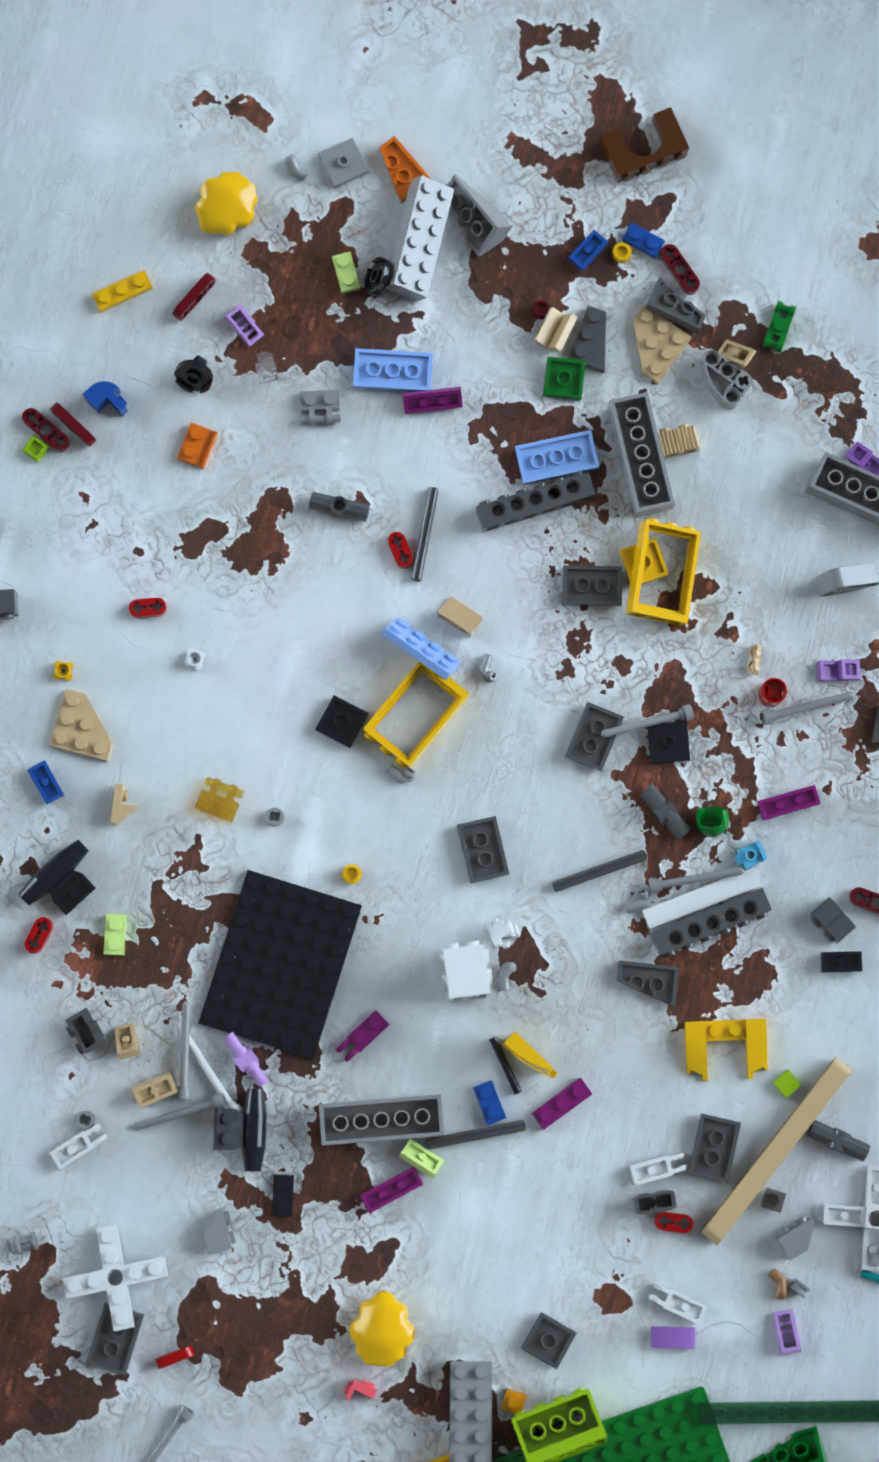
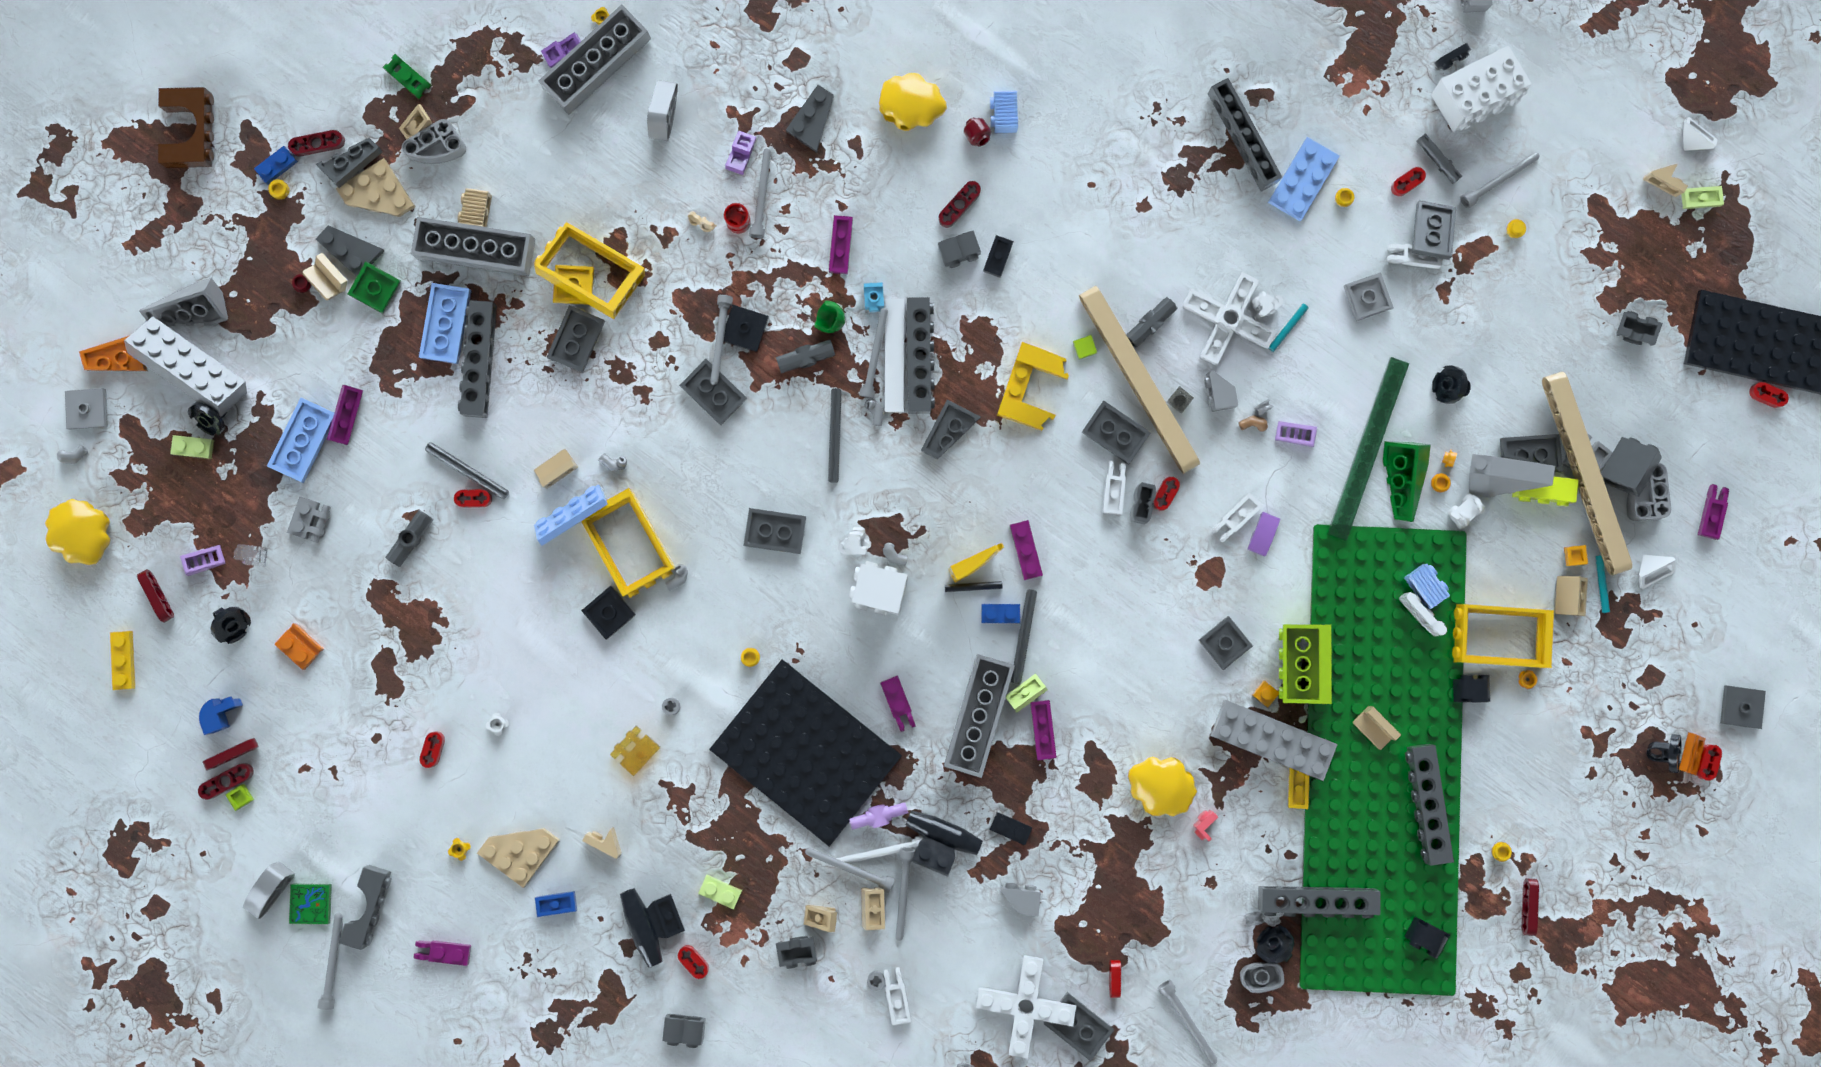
camera: 70 degrees left, 5 degrees up
blue plate [568,230,608,272] -> none

